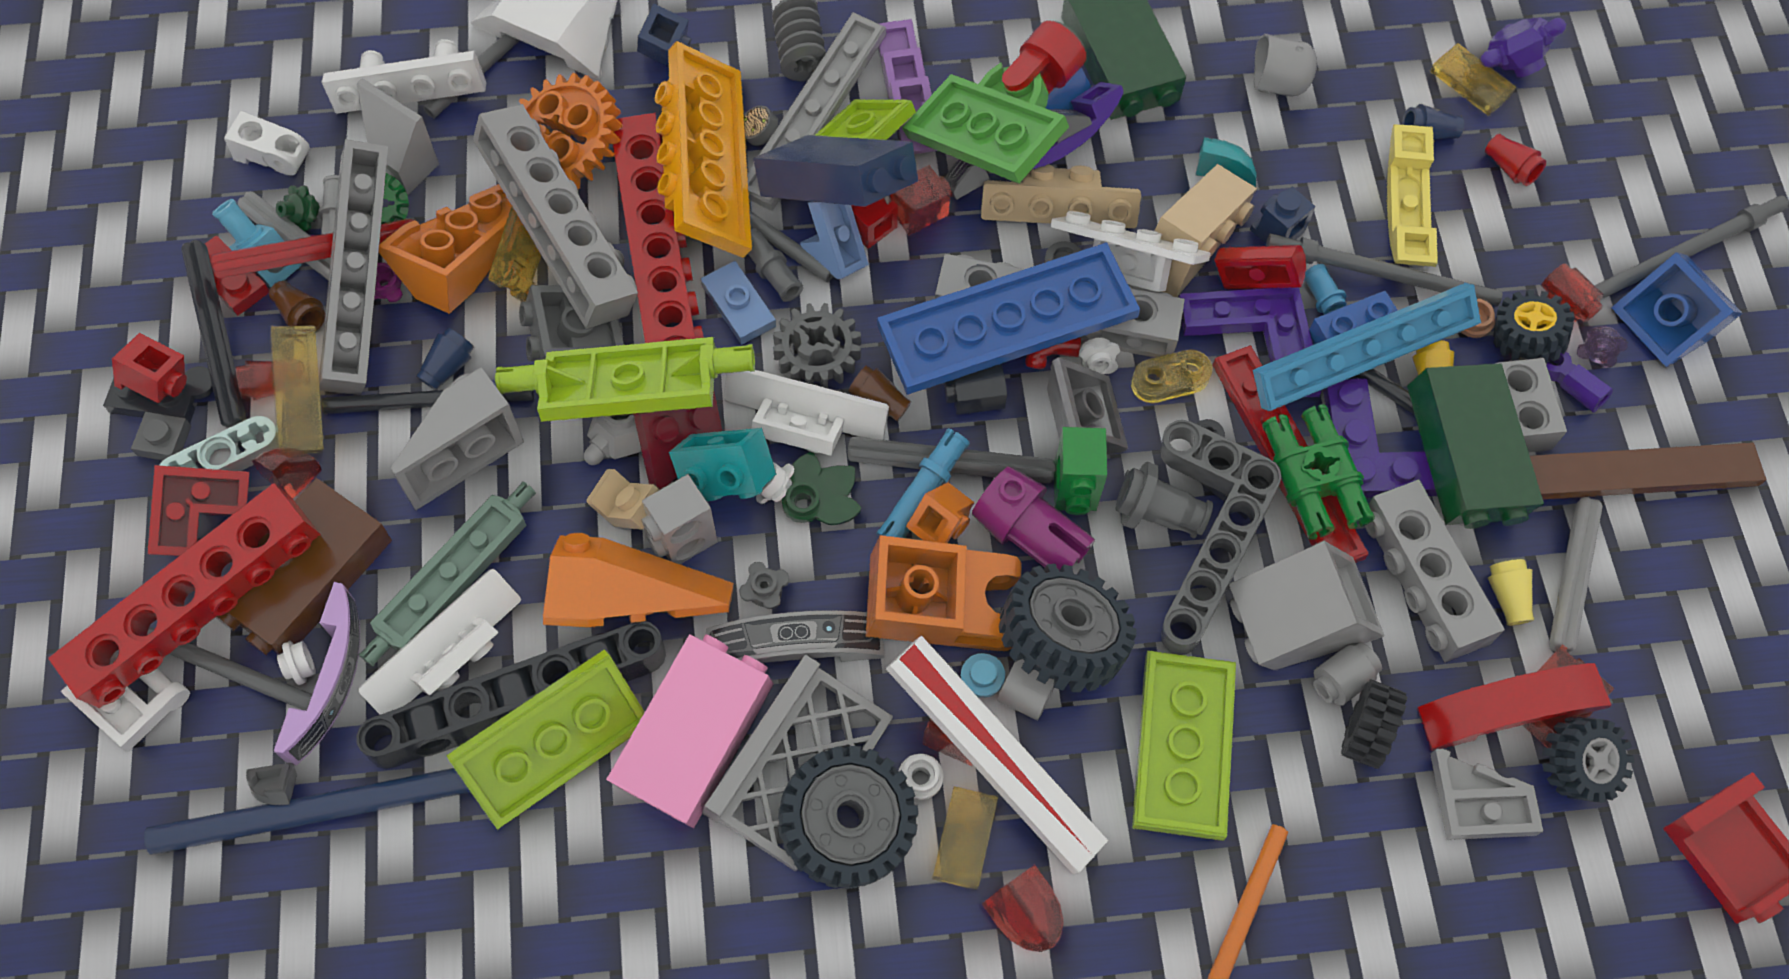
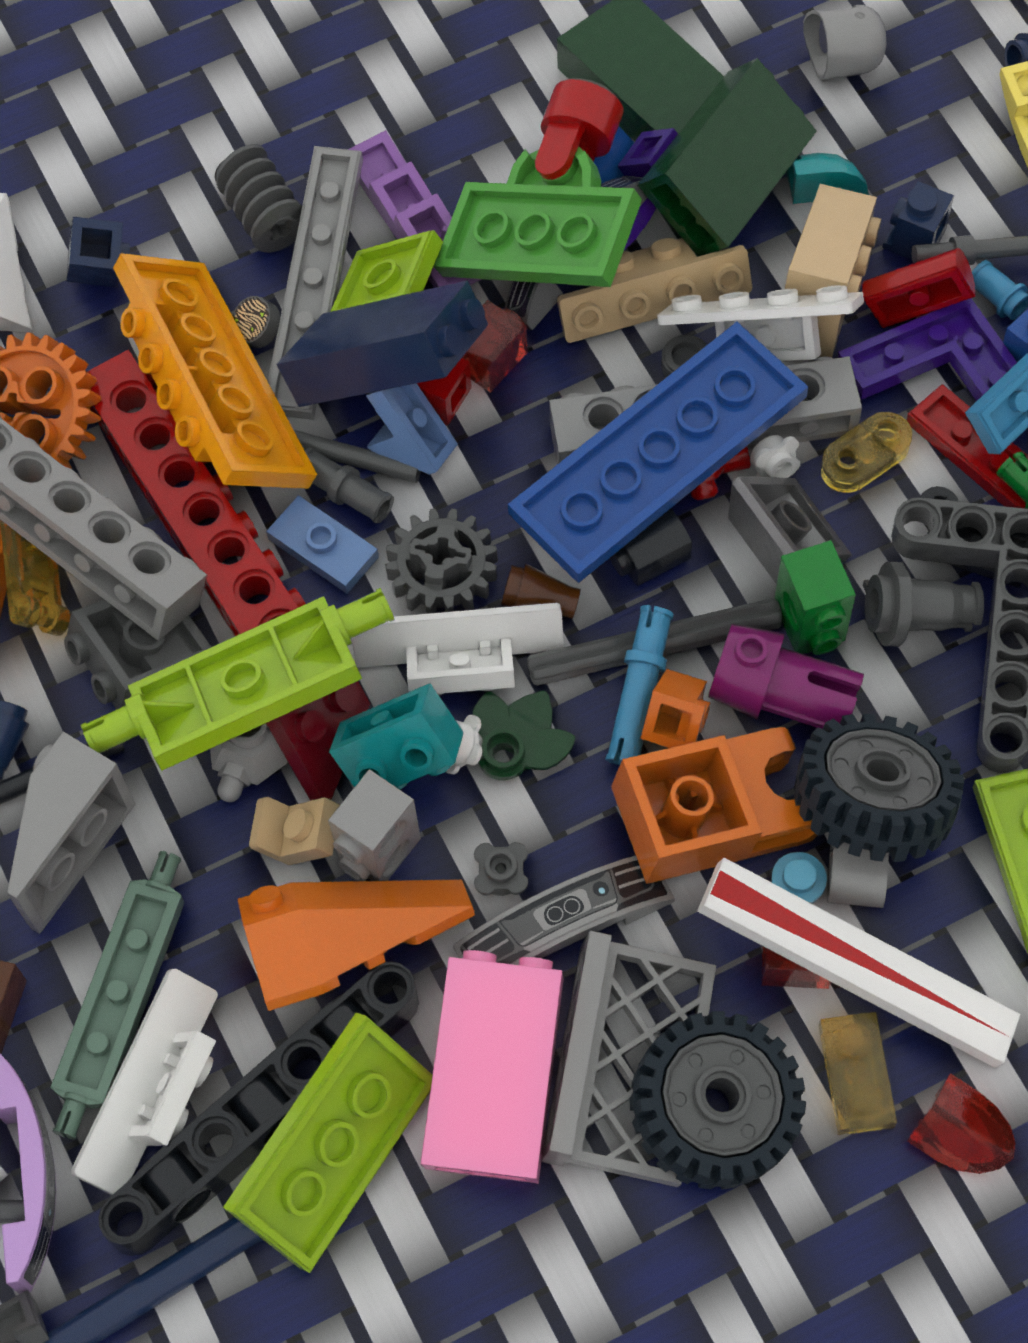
camera: 15 degrees left, 0 degrees up
white plate [899,754,943,800] -> none
none -> dark green brick [637,58,817,257]

